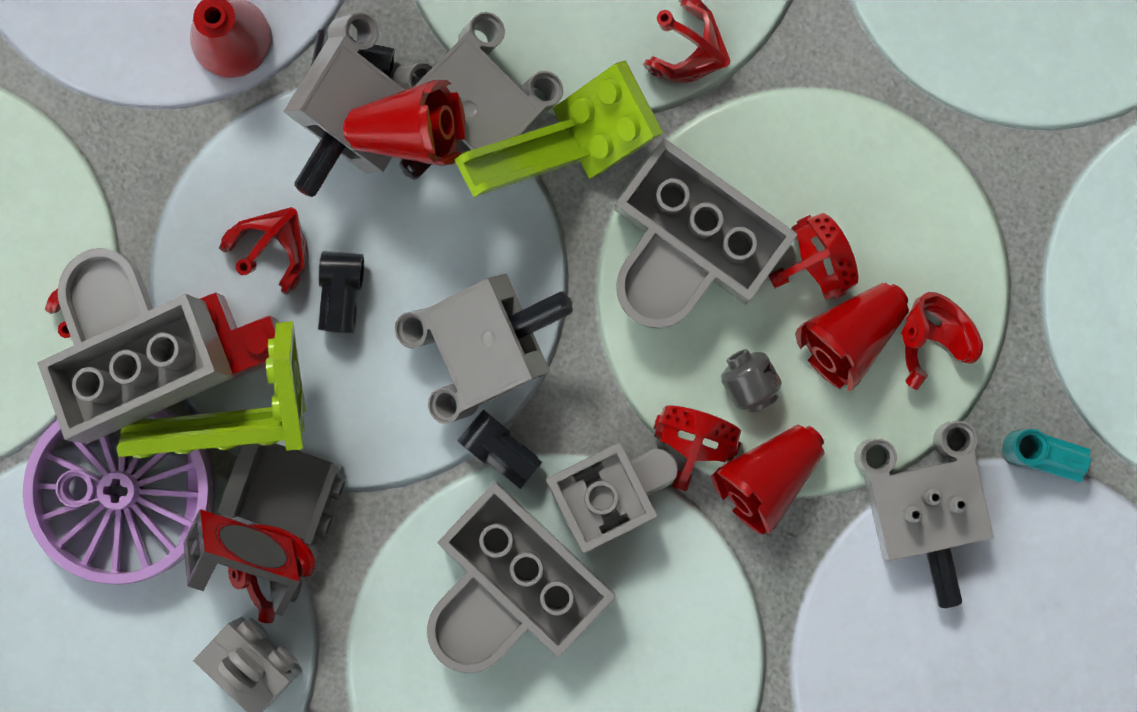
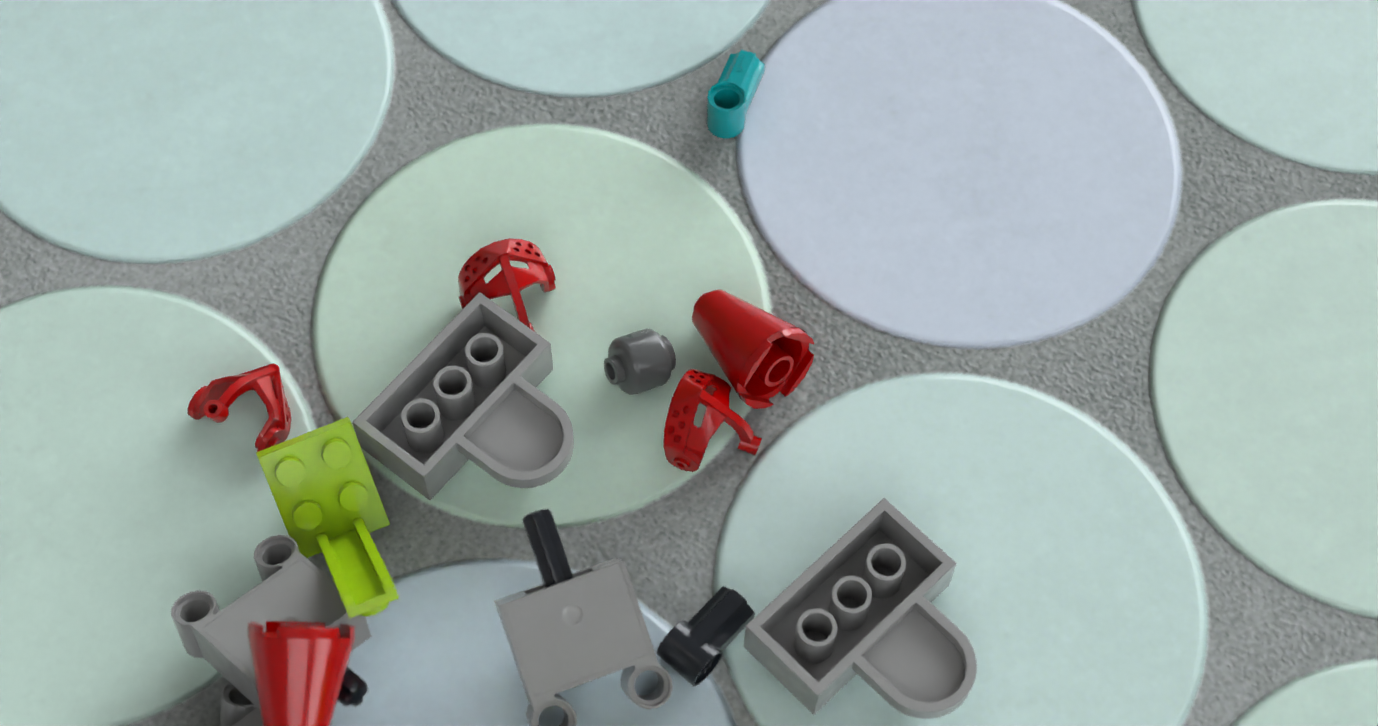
camera: 90 degrees left, 25 degrees down
light grey brick [546,442,677,554] -> none
red cone [795,283,909,391] -> none
light grey piece [854,421,994,609] -> none
red helmet [901,292,983,390] -> none

